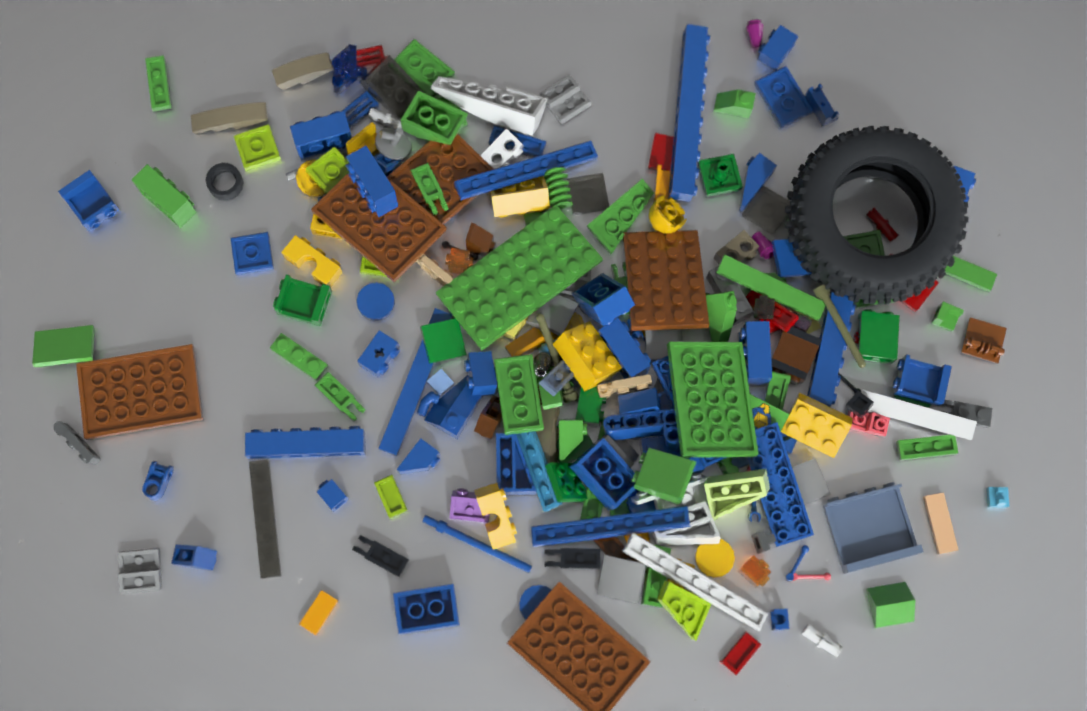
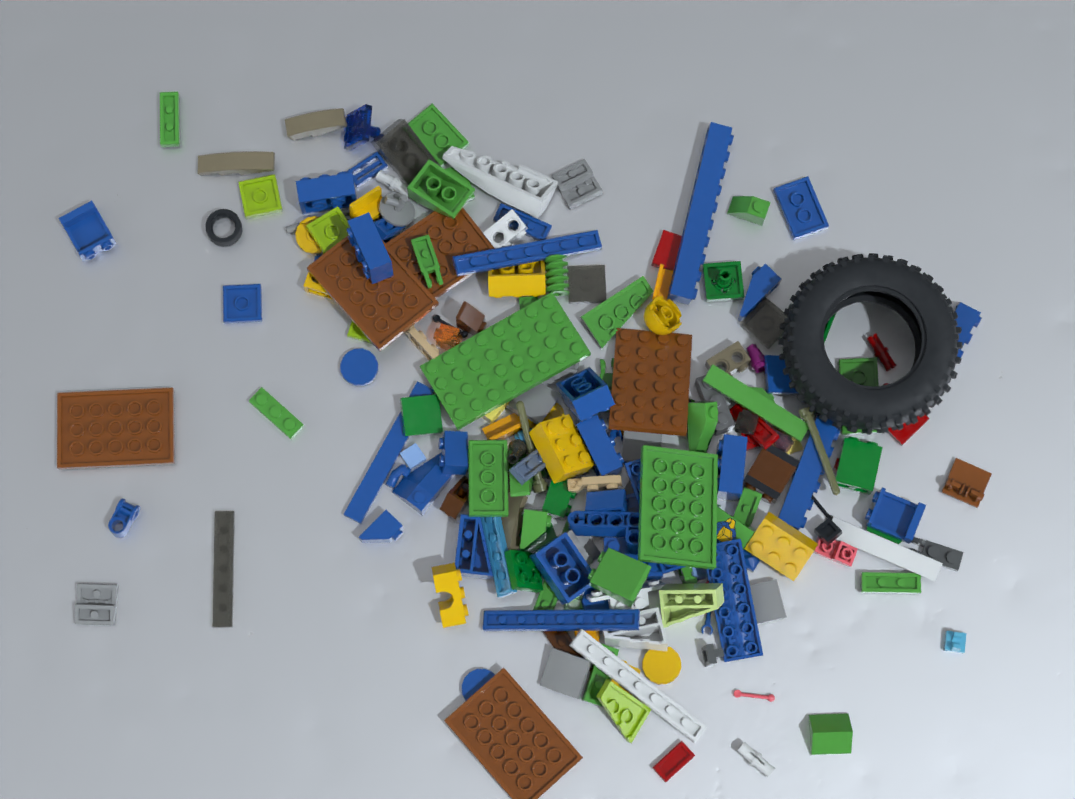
camera: 10 degrees right, 0 degrees up
bright green tile [32,325,95,367] -> none
dark grey hinge [53,421,101,464] -> none
bright green brick [131,164,196,229] -> none
blue slope [171,544,217,571] -> none
blue brick [245,426,366,459] -> none
green panel [273,274,332,326] -> none
yellow arch [281,235,343,287] -> none
light orange tile [299,590,339,636] -> none
bright green hinge [315,372,365,421] -> none
blue brick [316,479,349,512] -> none
red tile [346,45,386,71] -> none
black hinge [352,535,409,578] -> none
blue brick [357,330,400,378] -> none
lime tile [374,475,408,519] -> none
blue brick [393,584,460,635] -> none
blue bar [422,515,532,573] -> none
medium lavender bracket [449,488,490,523] -> none
black hinge [545,548,600,569] -> none
clear orange brick [738,555,771,588] -> none
magenta cone [746,19,764,48] -> none
blue brick [758,25,799,71] -> none
blue piece [770,609,790,631] -> none
blue hinge [785,545,809,582] -> none
blue hinge [805,83,839,127] -> none
sand blue panel [823,482,924,574] -> none
light nougat tile [923,492,959,554] -> none
bright green panel [931,301,964,331] -> none
bright green tile [945,256,997,292] -> none

